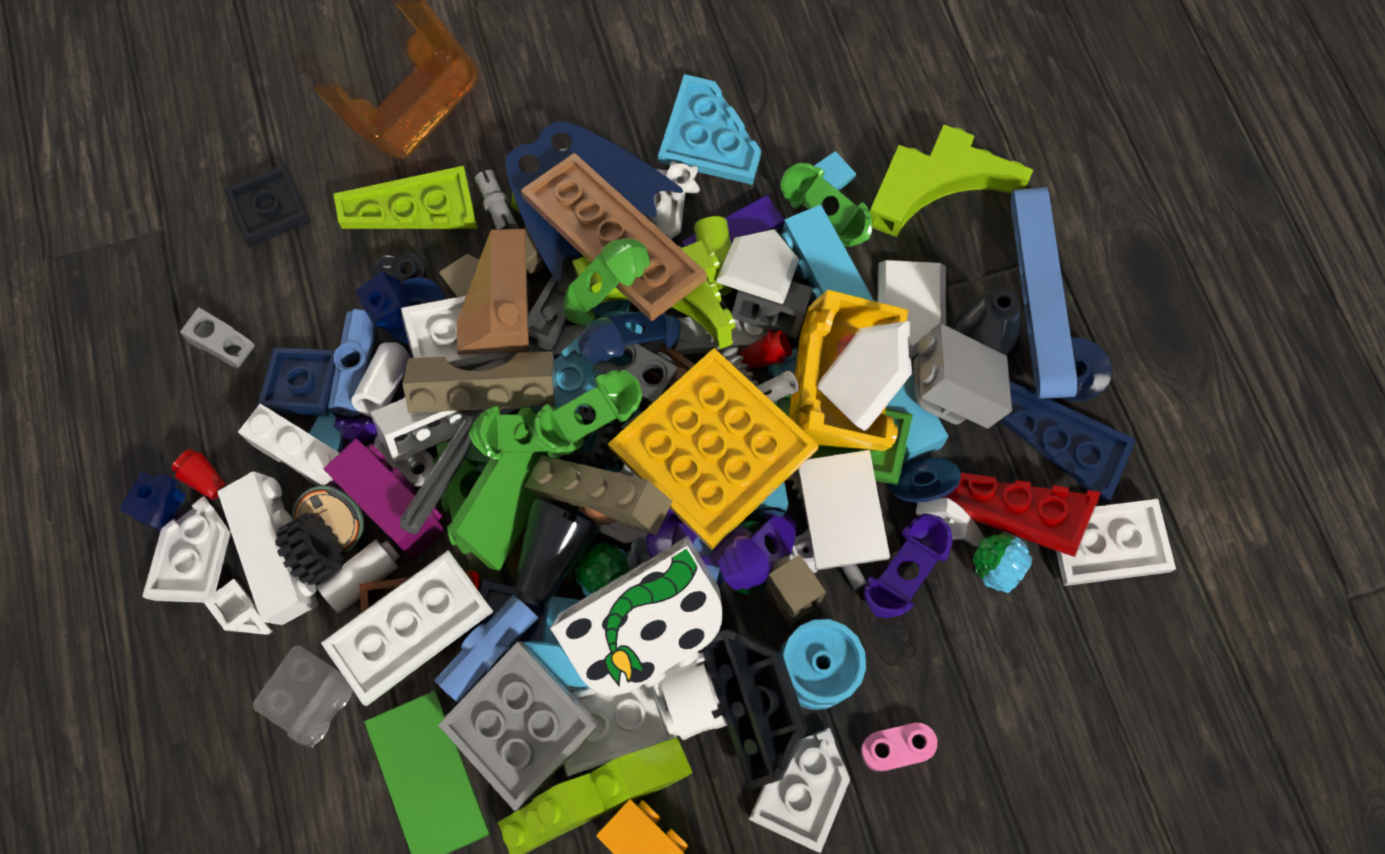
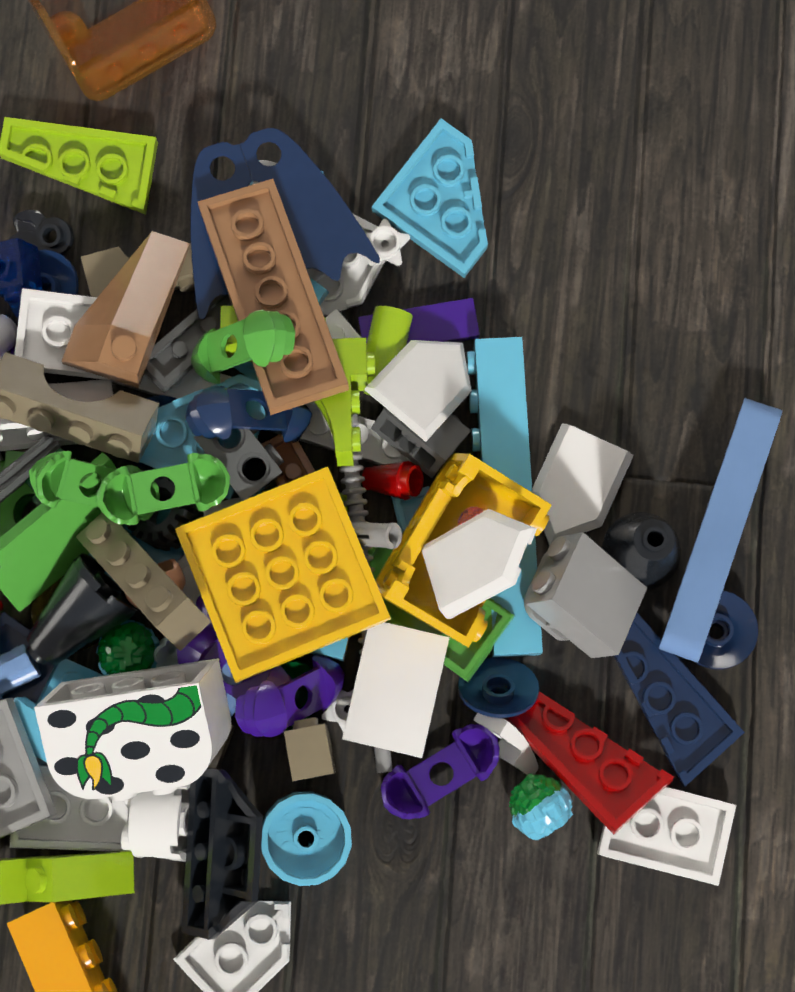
camera: 20 degrees right, 10 degrees up
light grey pin [474,170,518,230] -> none
bright green piece [780,163,872,247] -> none
medium azure tile [815,151,856,197] -> none
bright pink plate [861,723,937,772] -> none
lime arch [870,125,1033,237] -> none

